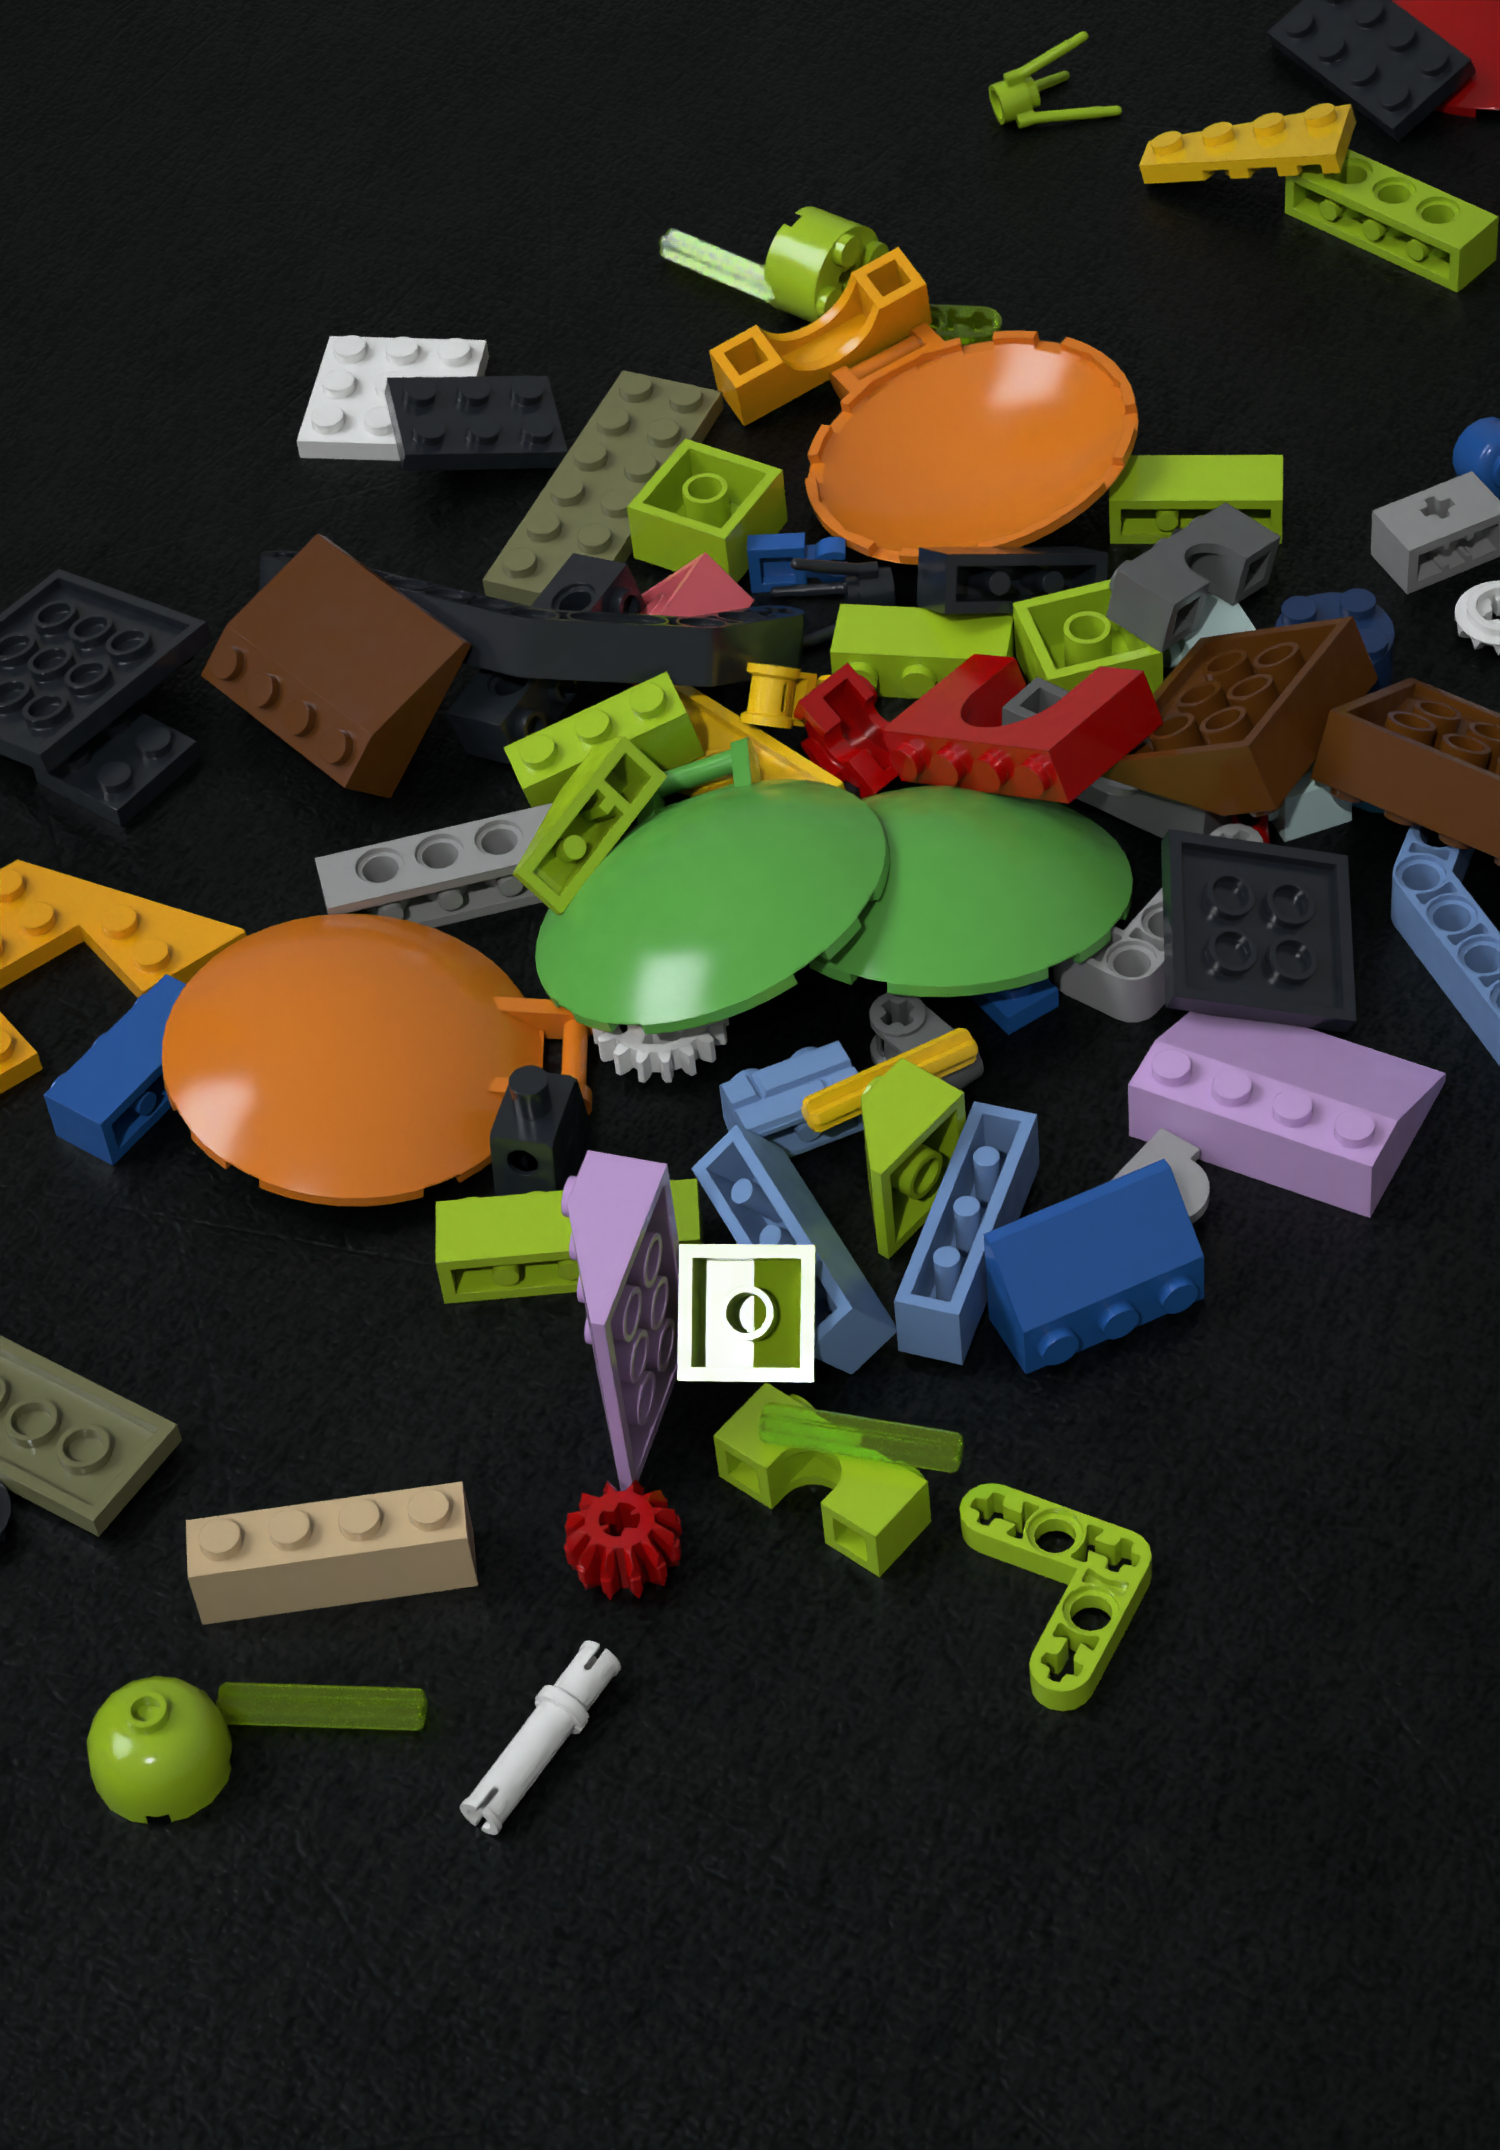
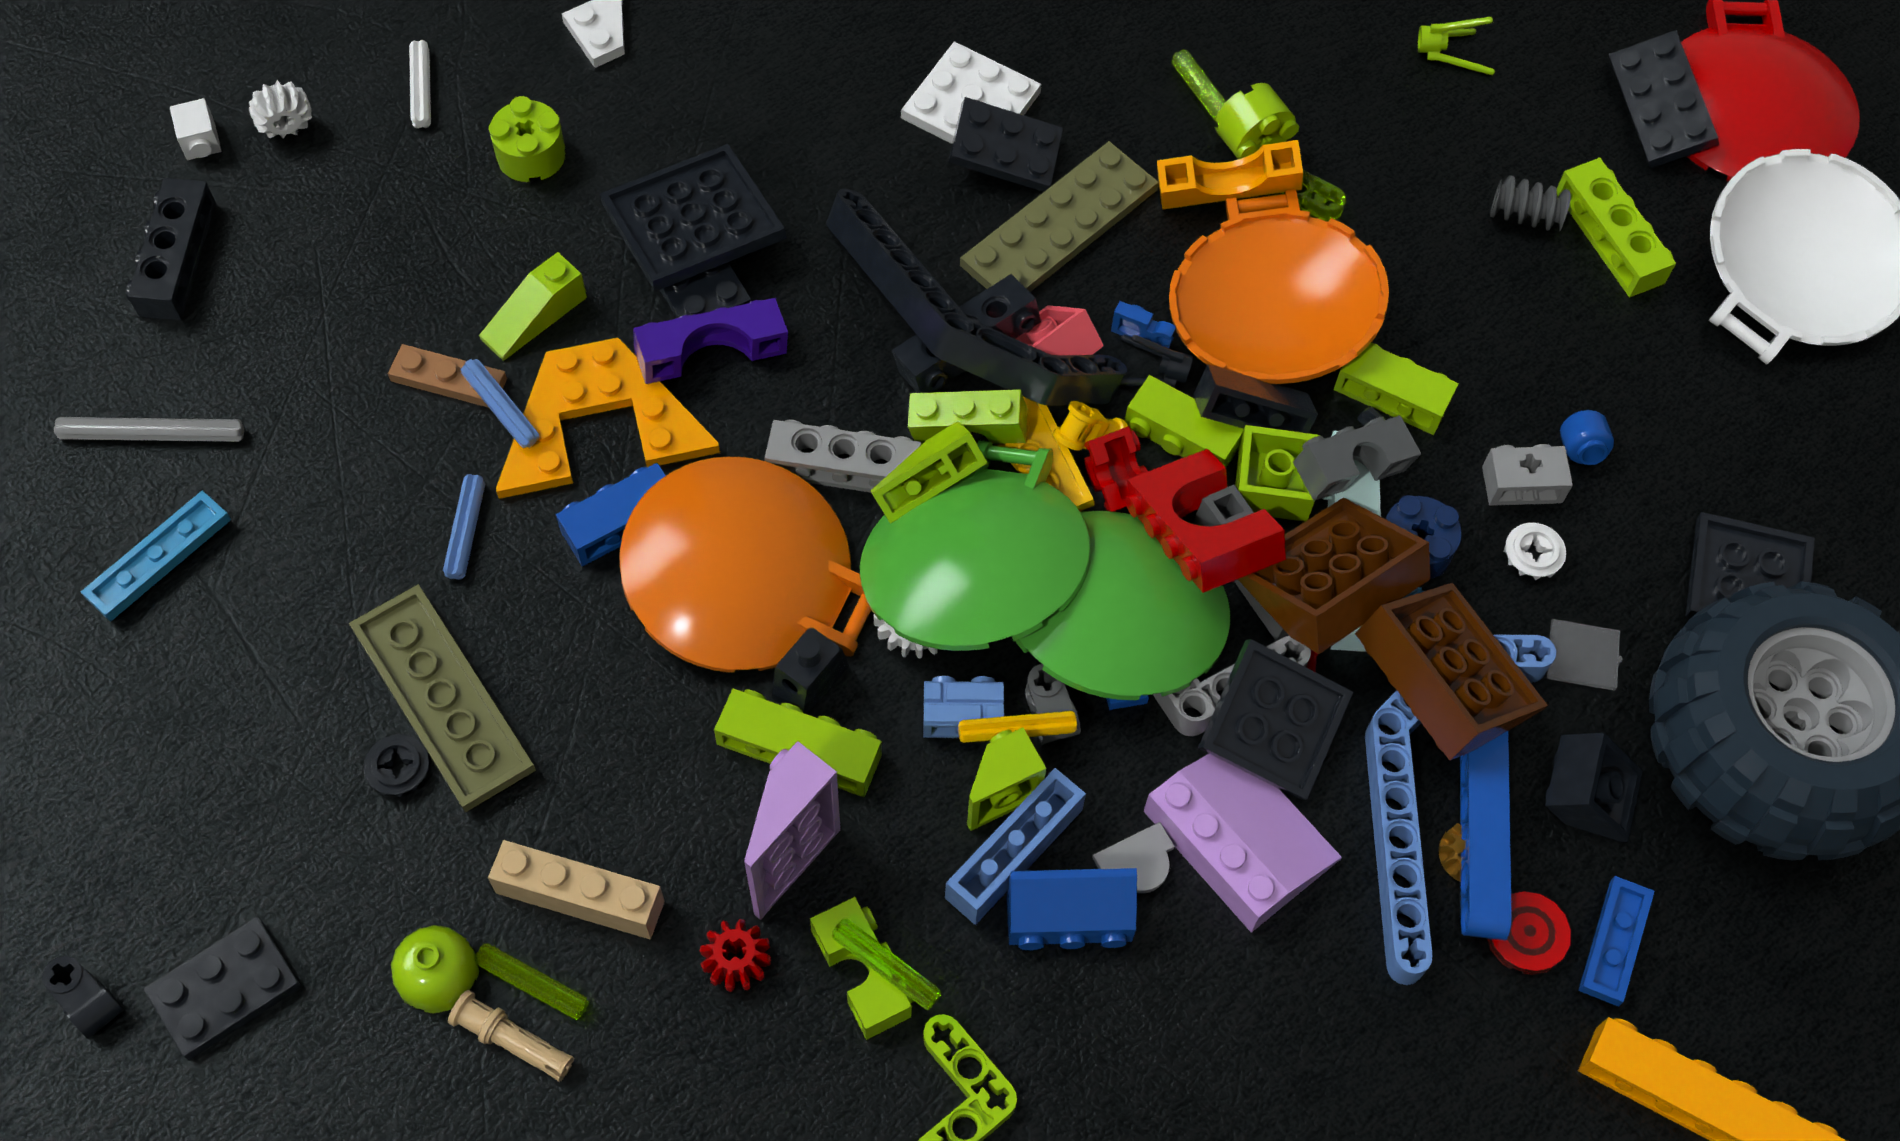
camera: 15 degrees right, 15 degrees up
reddish brown slope [201,534,472,799] -> none
white pin [460,1640,621,1835] -> none
lime brick [627,438,788,583] -> none
slope [677,1244,816,1383] -> none
medium blue brick [691,1124,897,1375] -> none
yellow wing [1139,103,1356,184] -> none
none -> tan pin [448,990,574,1082]
none -> dark purple arch [633,298,788,384]
none -> dark grey piece [1490,175,1571,231]

